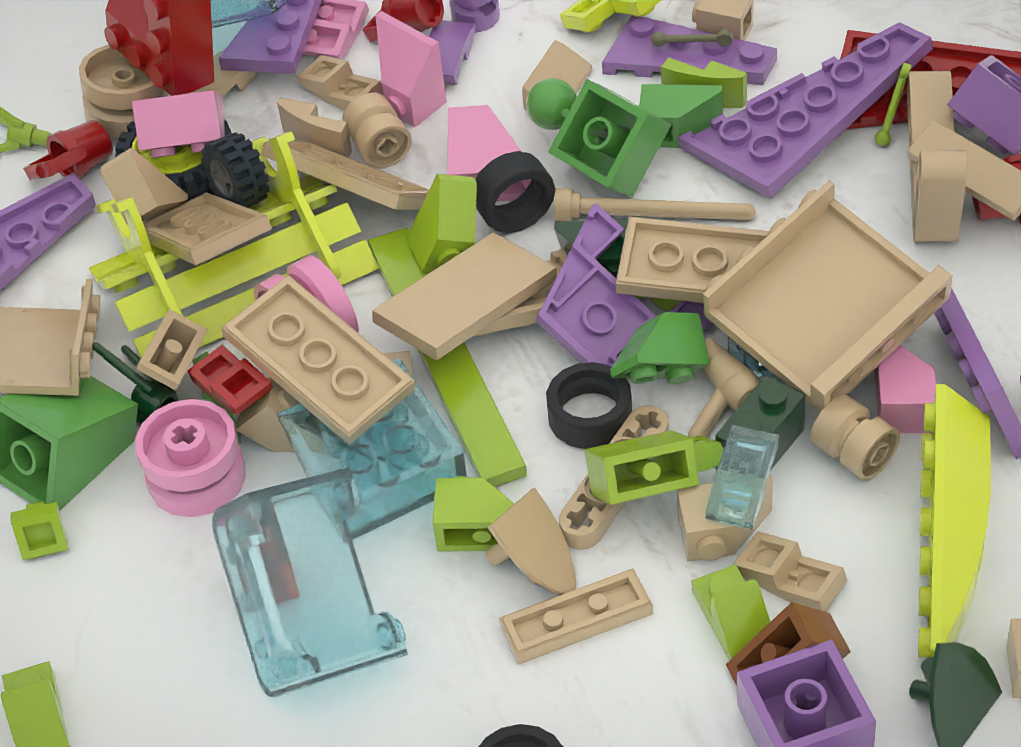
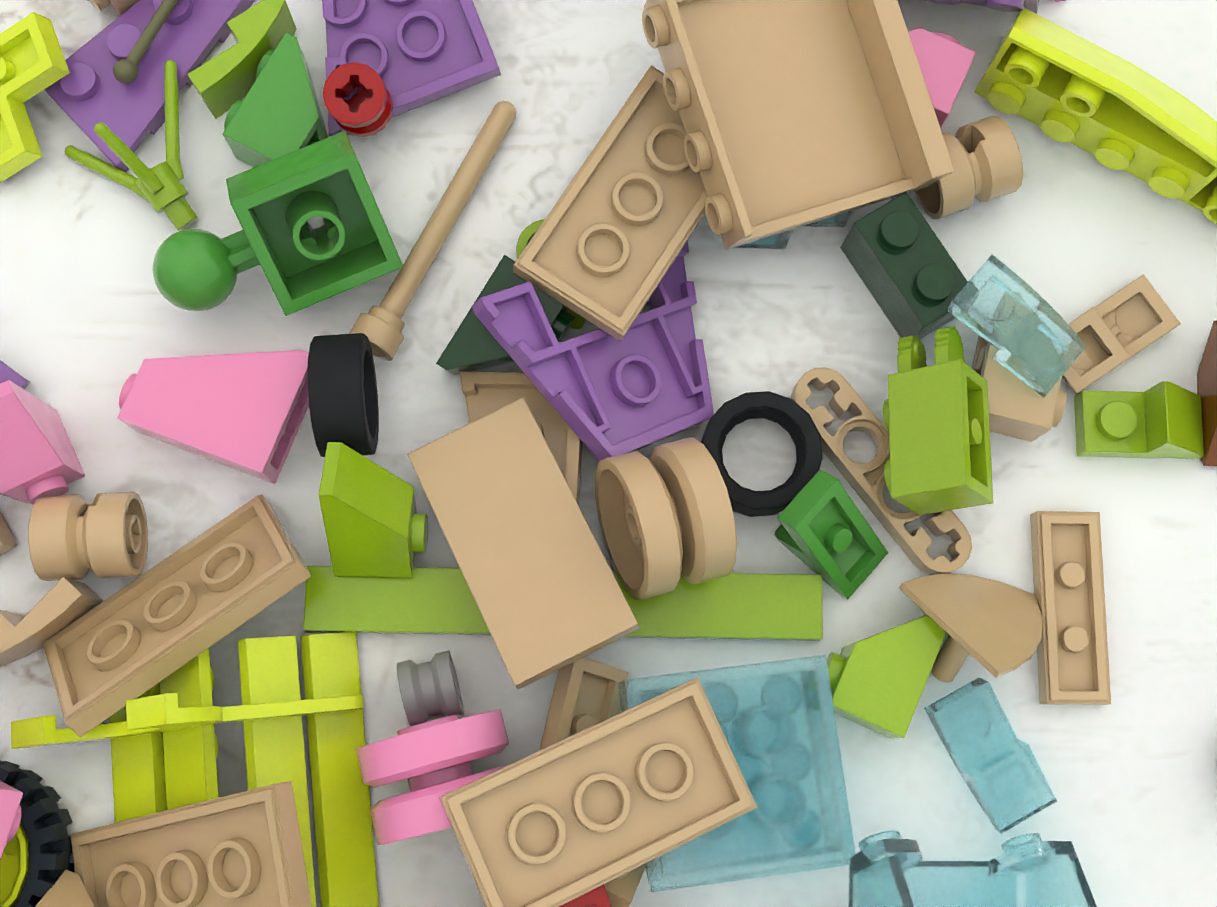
camera: 80 degrees left, 30 degrees up
black wheel [201,132,270,208] -> none
tan slope [522,40,592,110] -> none
bright green slope [610,312,710,384] -> none
tan piece [688,338,760,437] -> none
none -> lime plant [64,60,198,231]
none -> red wheel [323,62,393,137]
none -> light grey wheel [396,650,464,726]
none -> tan wheel [595,437,737,600]
none -> bright green slope [775,470,888,600]
none -> clear light blue slope [924,677,1057,834]

